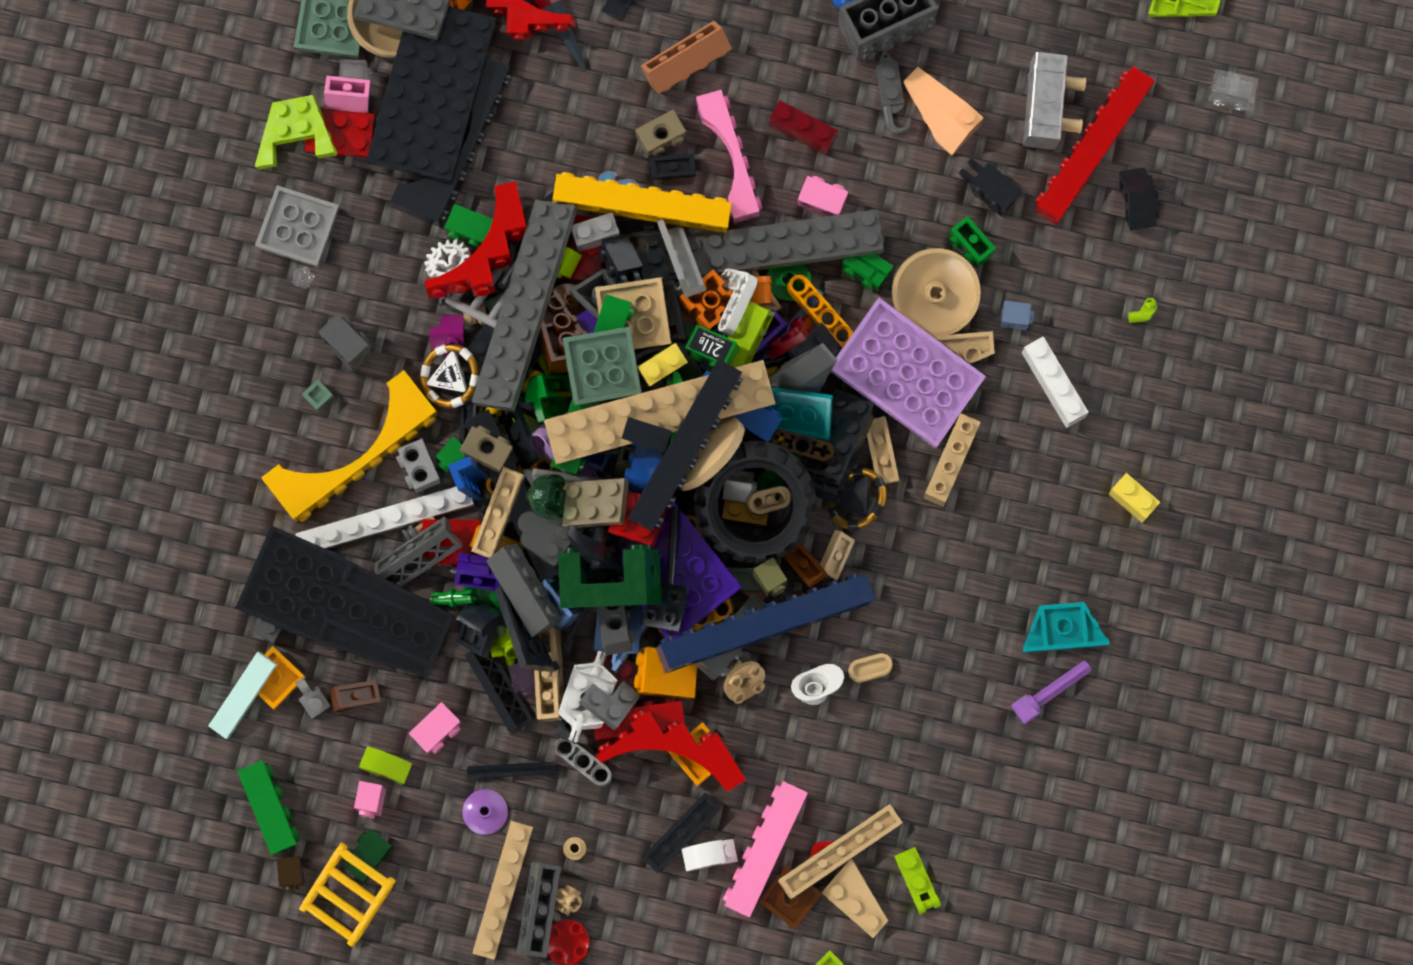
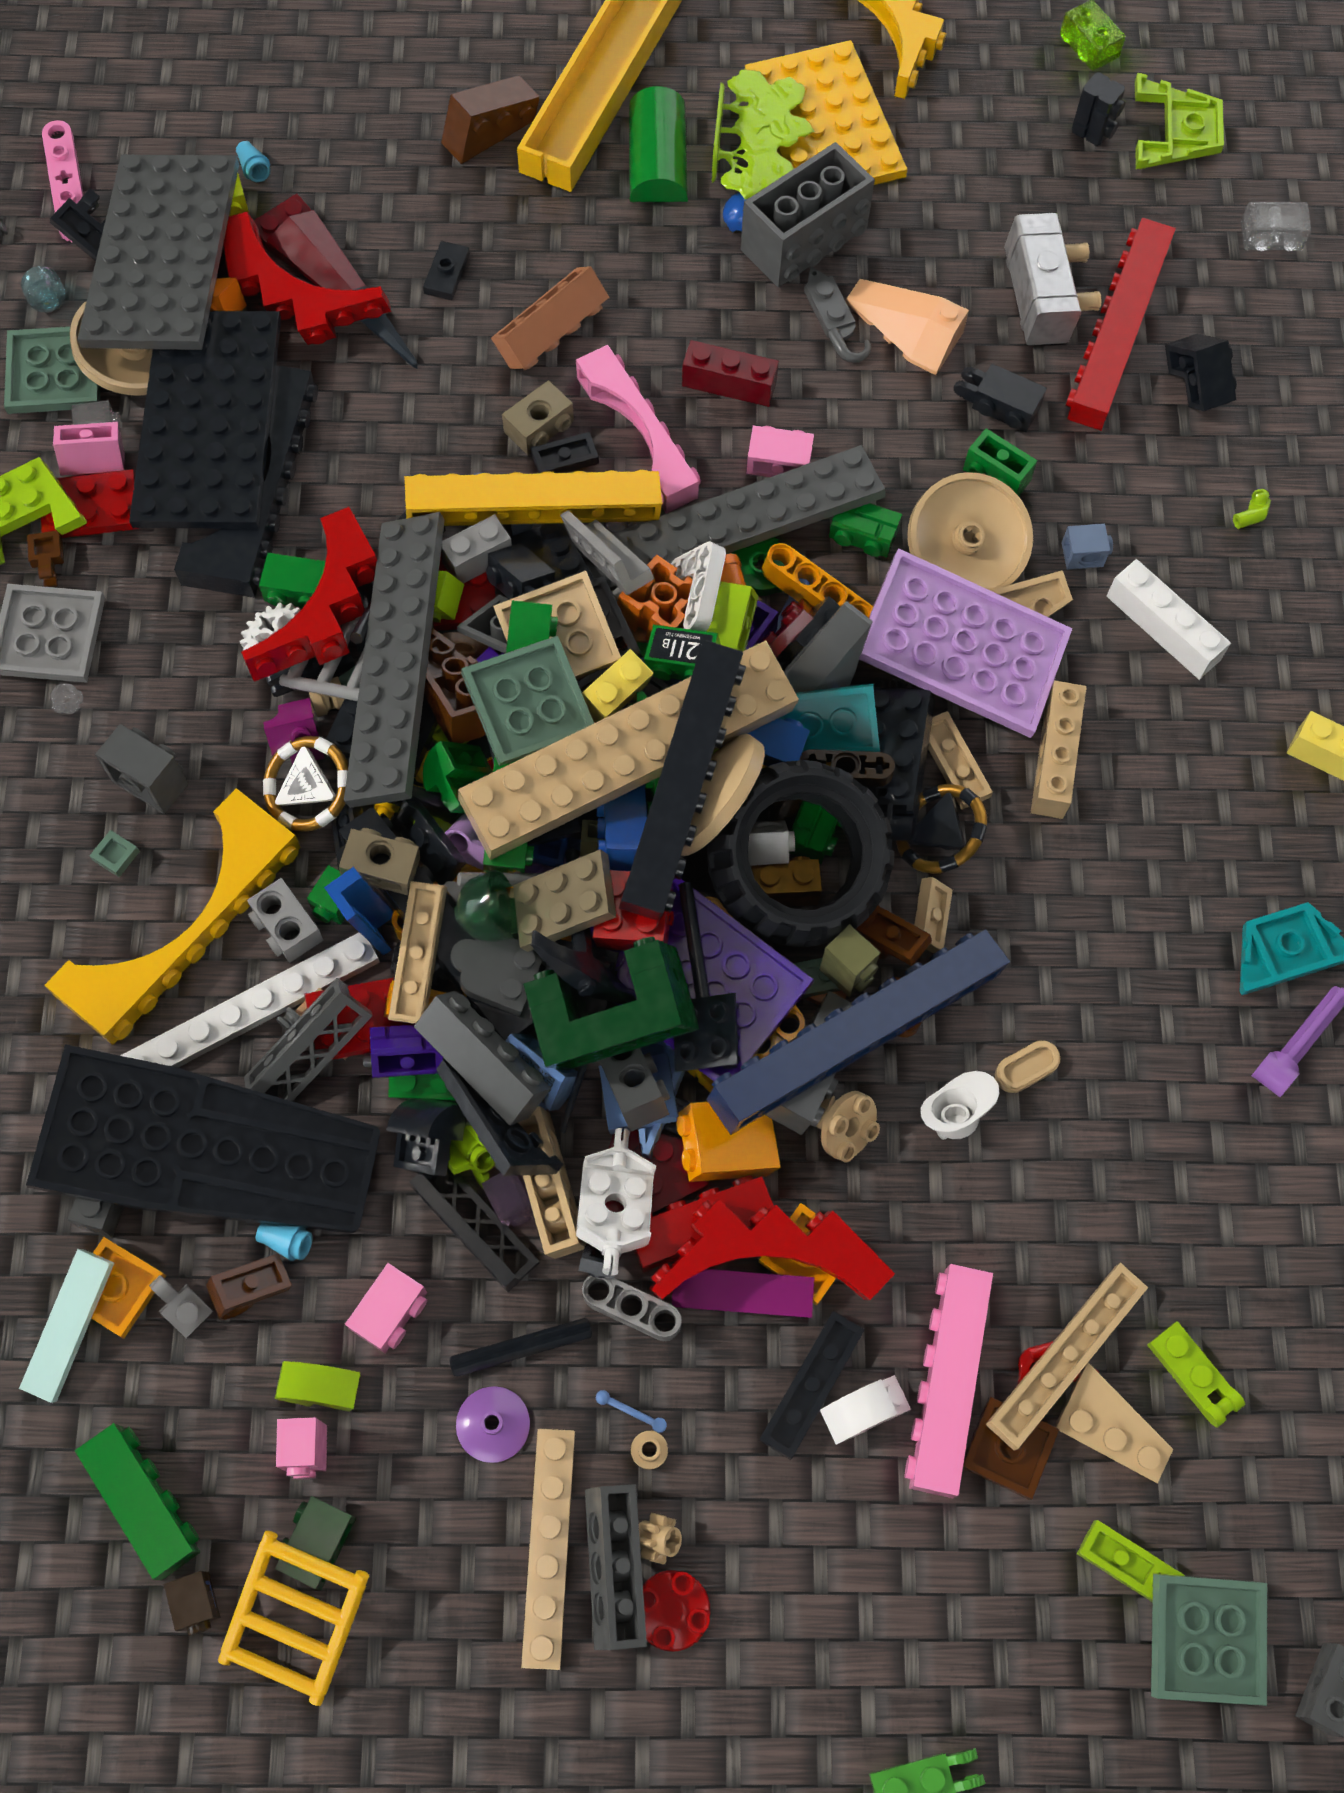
camera: 15 degrees left, 10 degrees down
green pin [430,589,477,607] -> none
dark grey plate [579,681,641,731] -> none
black tile [621,417,672,452] -> none
tan plate [746,485,791,514] -> none
none -> reddish brown plate [27,530,64,587]
none -> medium azure cone [255,1223,313,1261]
none -> medium blue hinge [596,1390,667,1433]
none -> magenta sticker [672,1269,814,1318]

